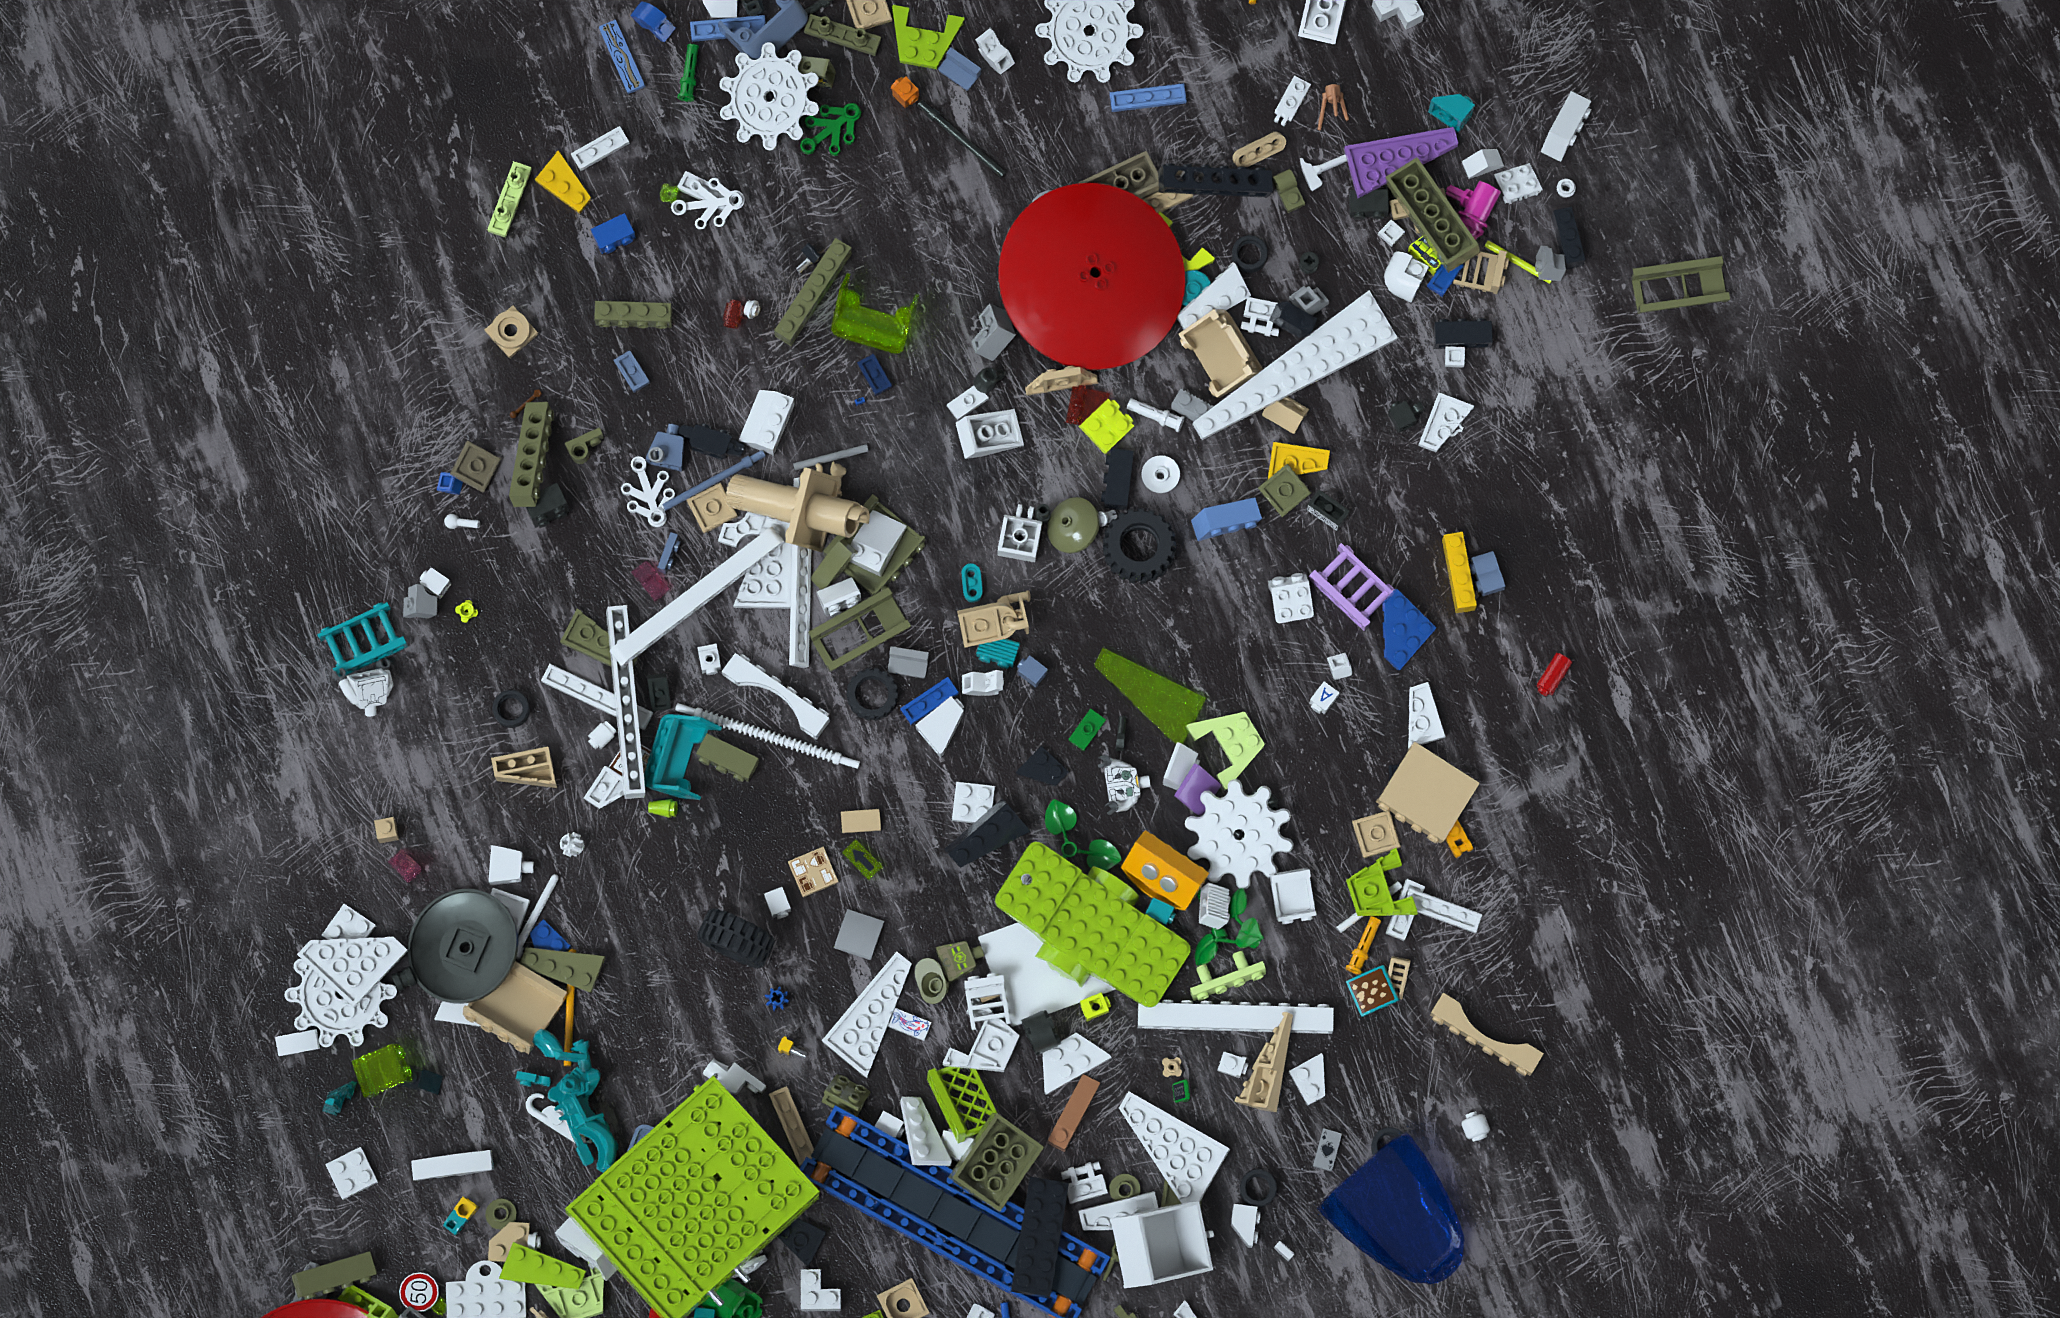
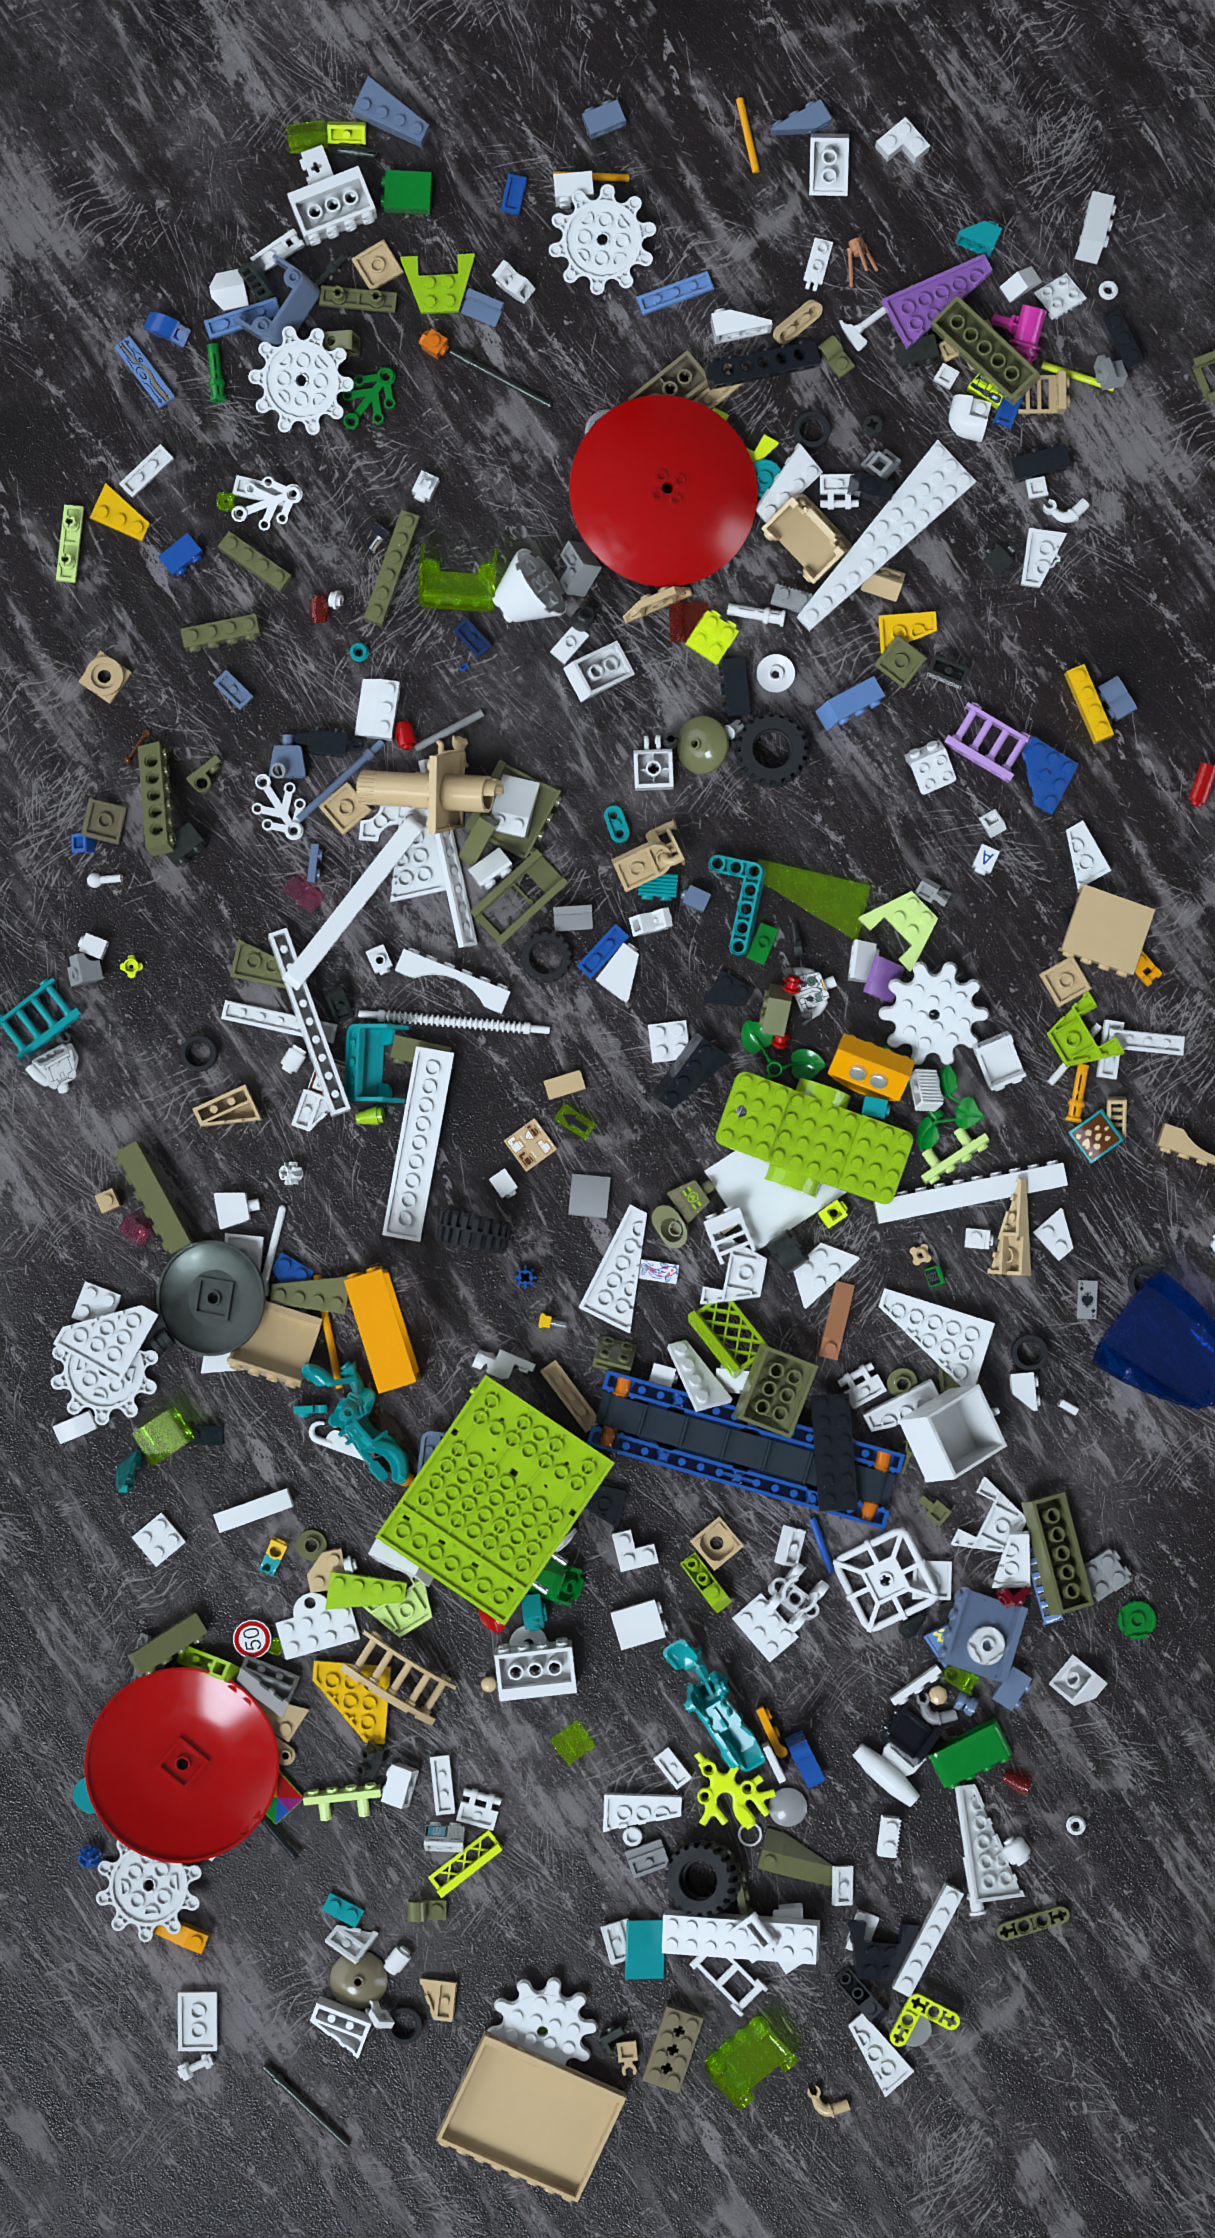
camera: 10 degrees left, 10 degrees up
none -> olive brick [115,1141,195,1254]
none -> olive brick [218,531,293,594]
none -> light orange door [344,1266,422,1394]
none -> teal plate [350,643,369,662]
none -> white plate [382,1046,454,1242]
none -> red brick [394,721,417,751]
none -> white brick [412,470,440,503]
none -> white cone [492,548,567,623]
none -> teal beam [709,855,766,955]
none -> white slope [710,308,772,344]
none -> olive brick [759,974,803,1049]
none -> light grey plate [914,877,952,907]
none -> white piece [1043,498,1090,523]

